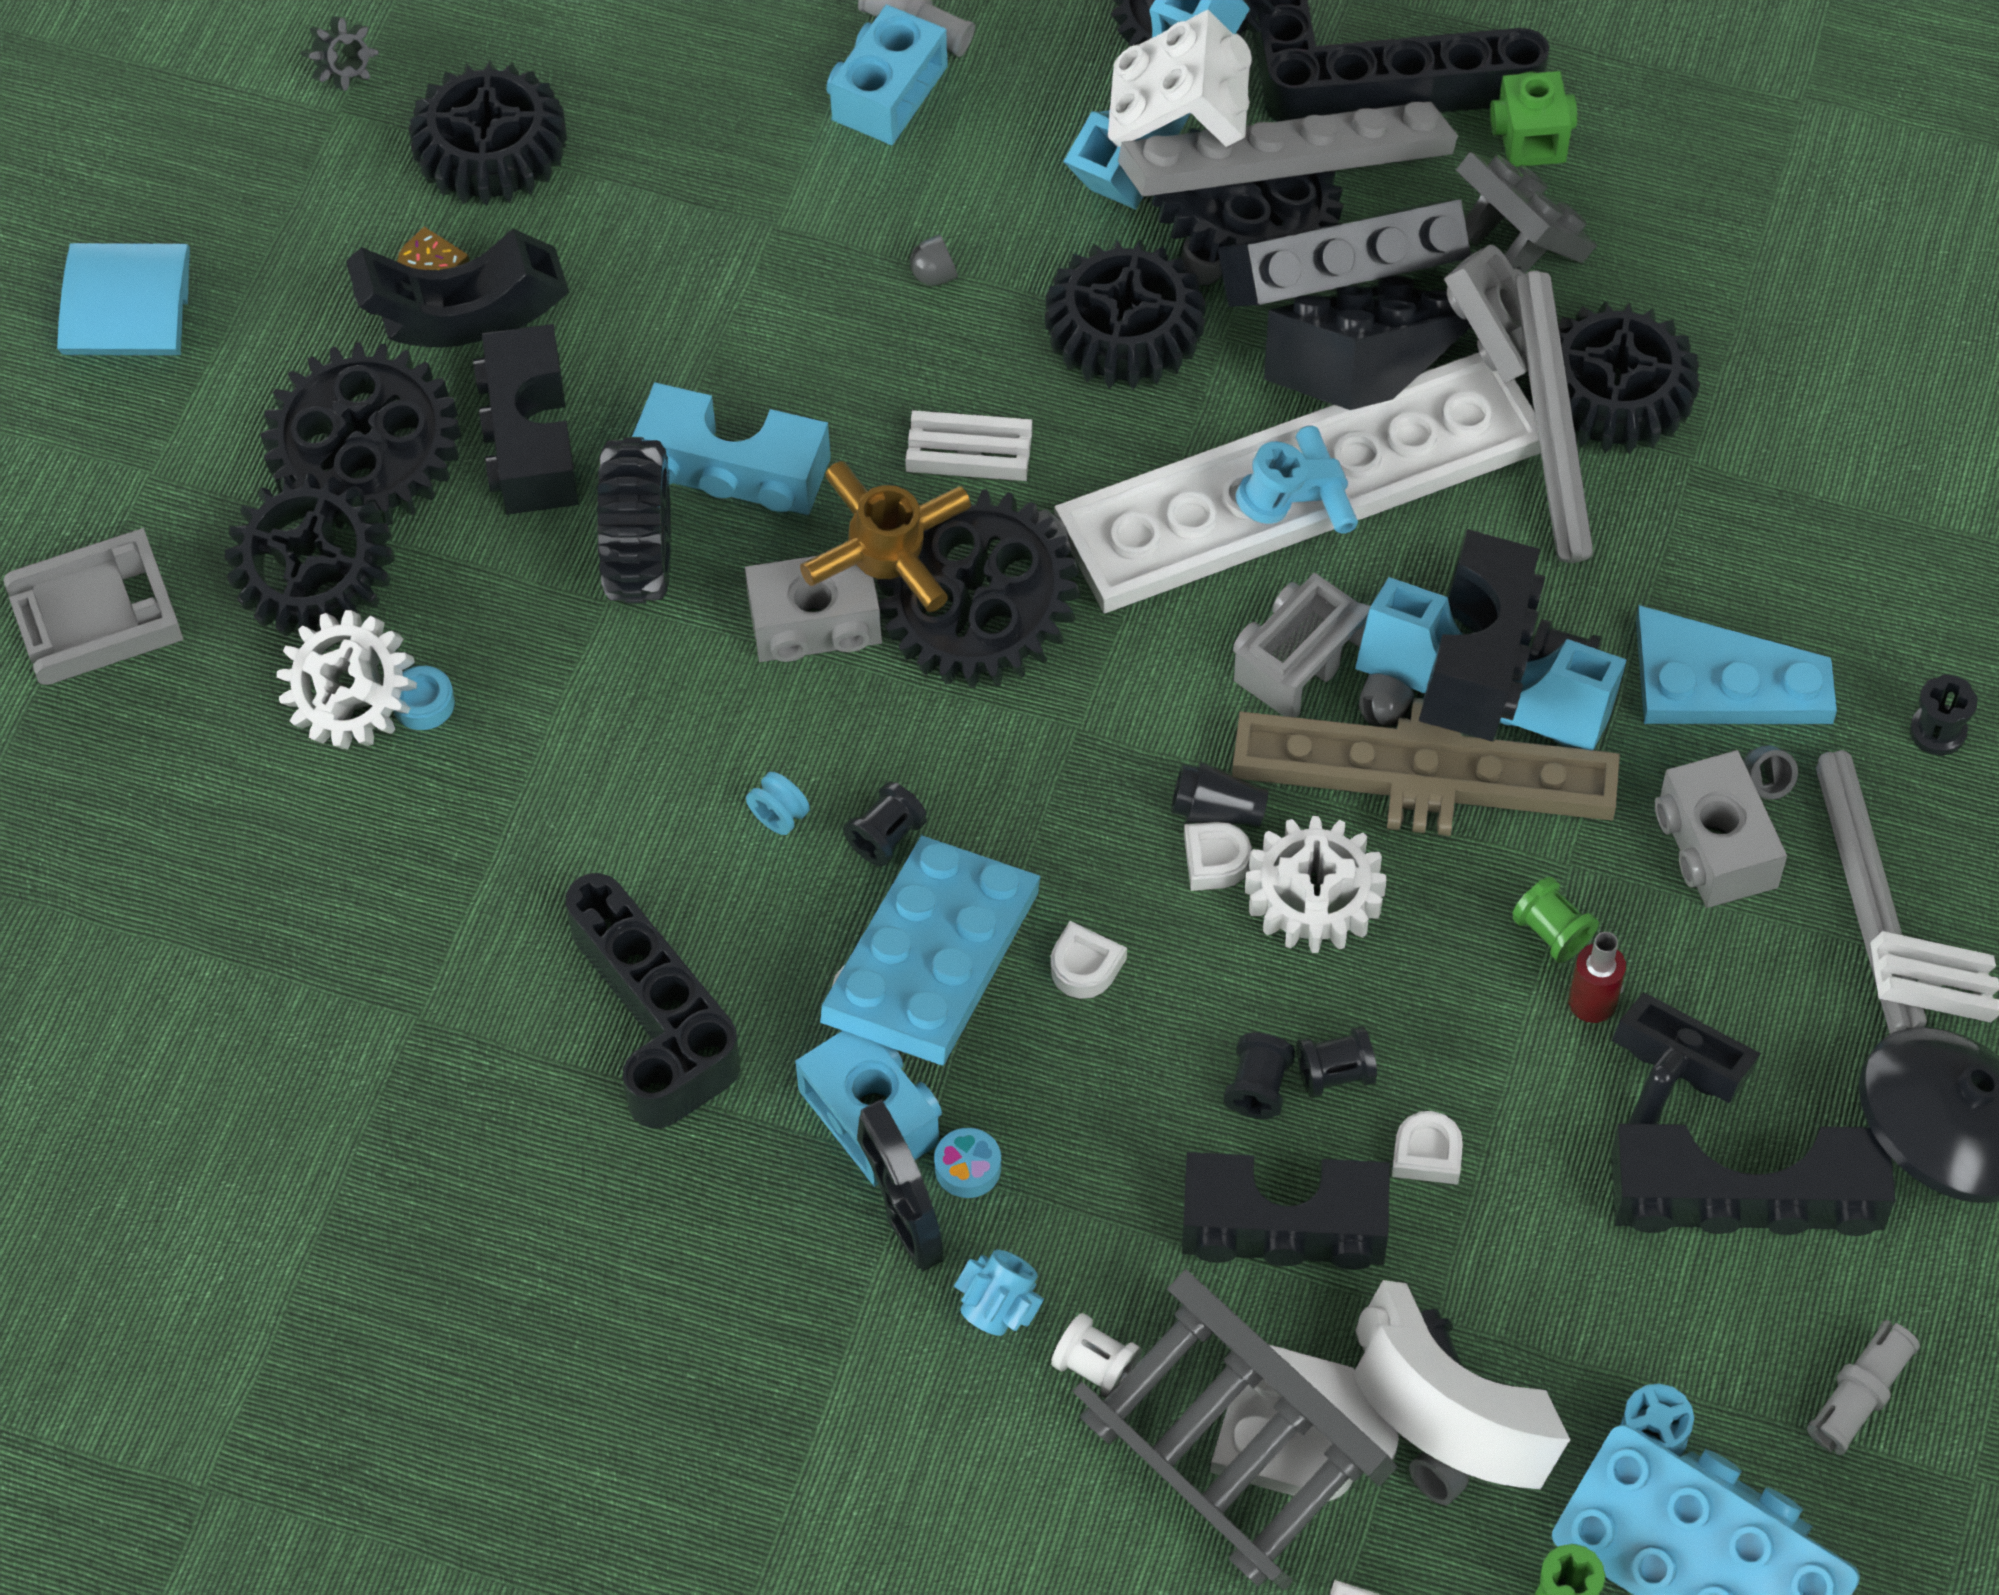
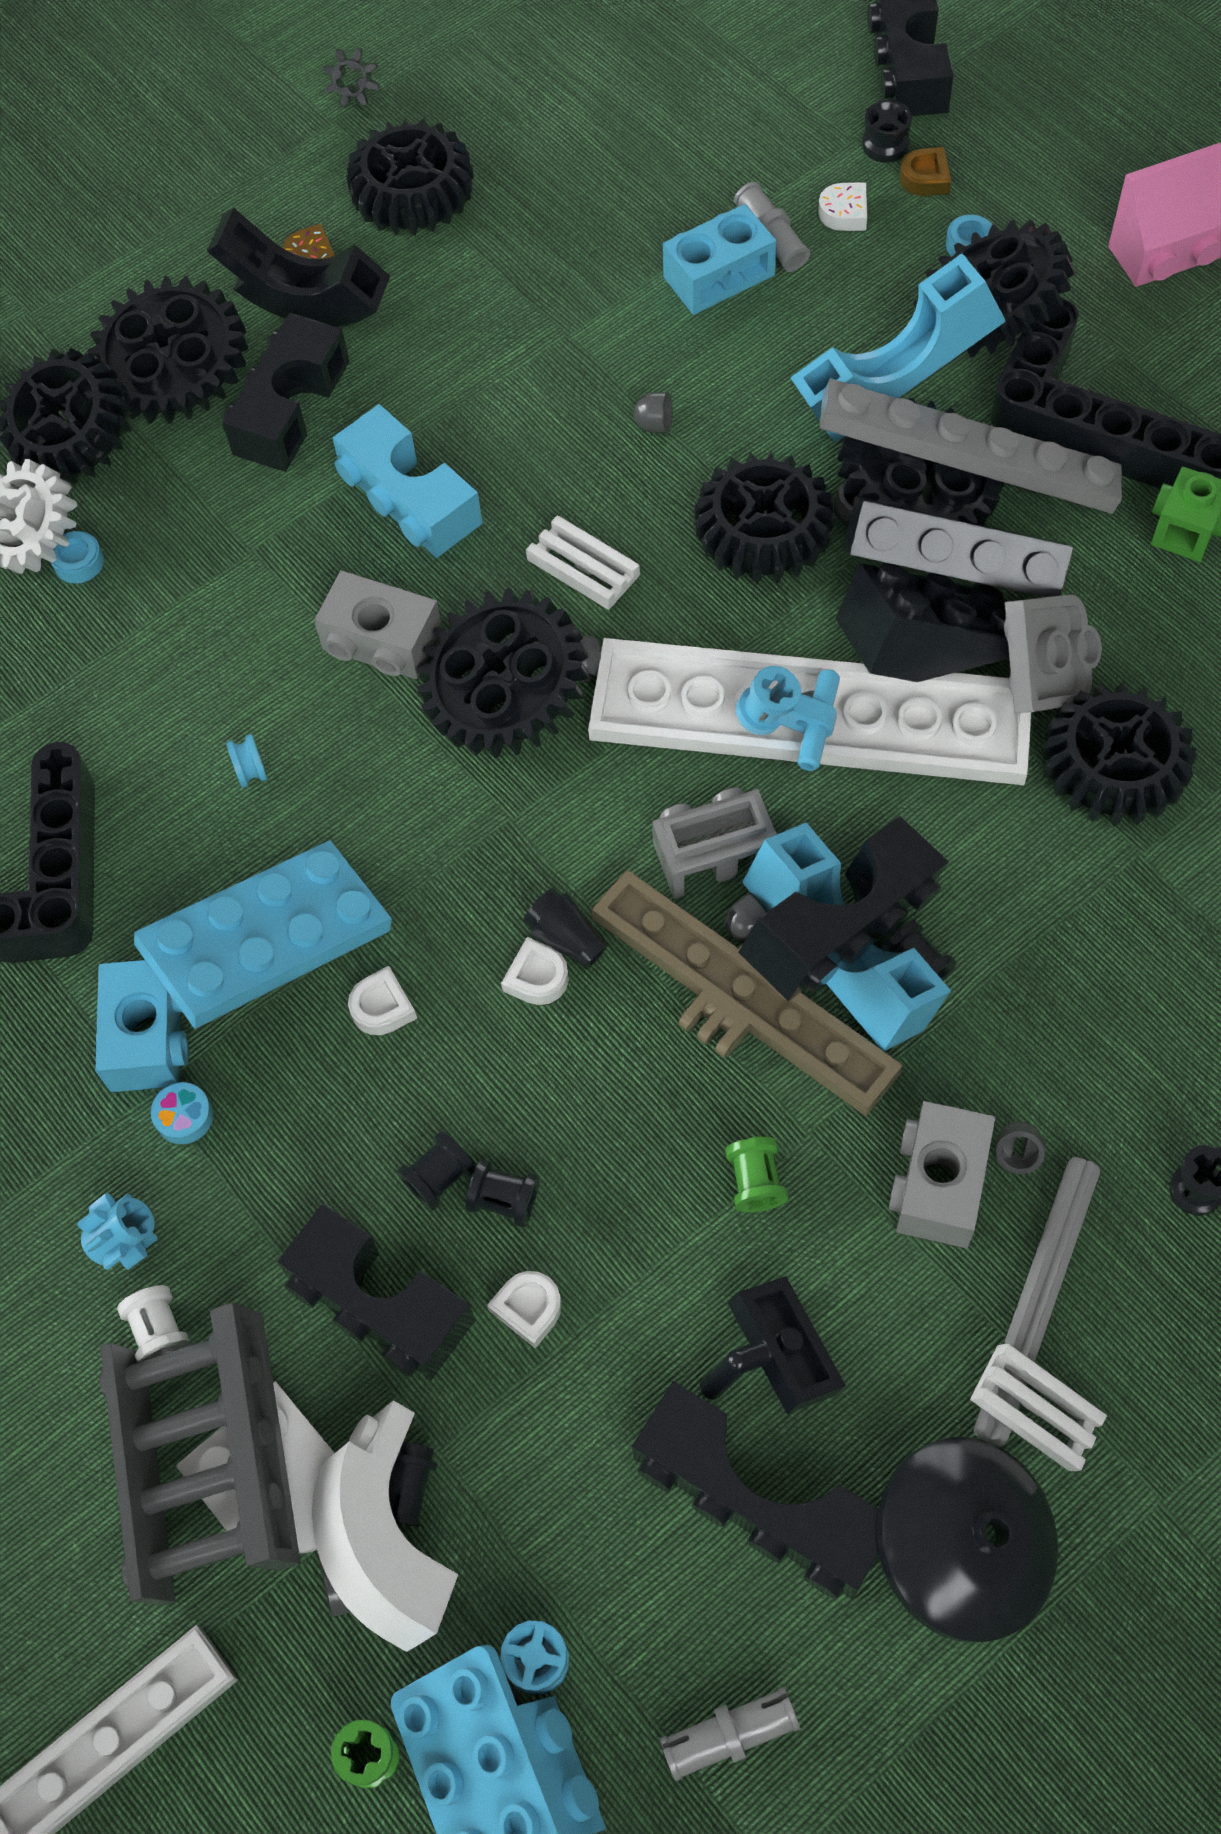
camera: 35 degrees right, 5 degrees up
medium azure slope [57,243,190,355] -> none
black gear [597,437,672,604] -> none
pearl gold bar [800,461,971,612] -> none
black bush [843,781,927,867] -> none
black tile [857,1099,943,1272] -> none
white bracket [1108,10,1252,147] -> none
white gear [1245,816,1386,953] -> none
dark grey plate [1456,151,1597,274] -> none
light grey axle [1515,271,1593,563] -> none
dark red piece [1569,932,1626,1023] -> none
medium azure wing [1636,605,1837,724] -> none

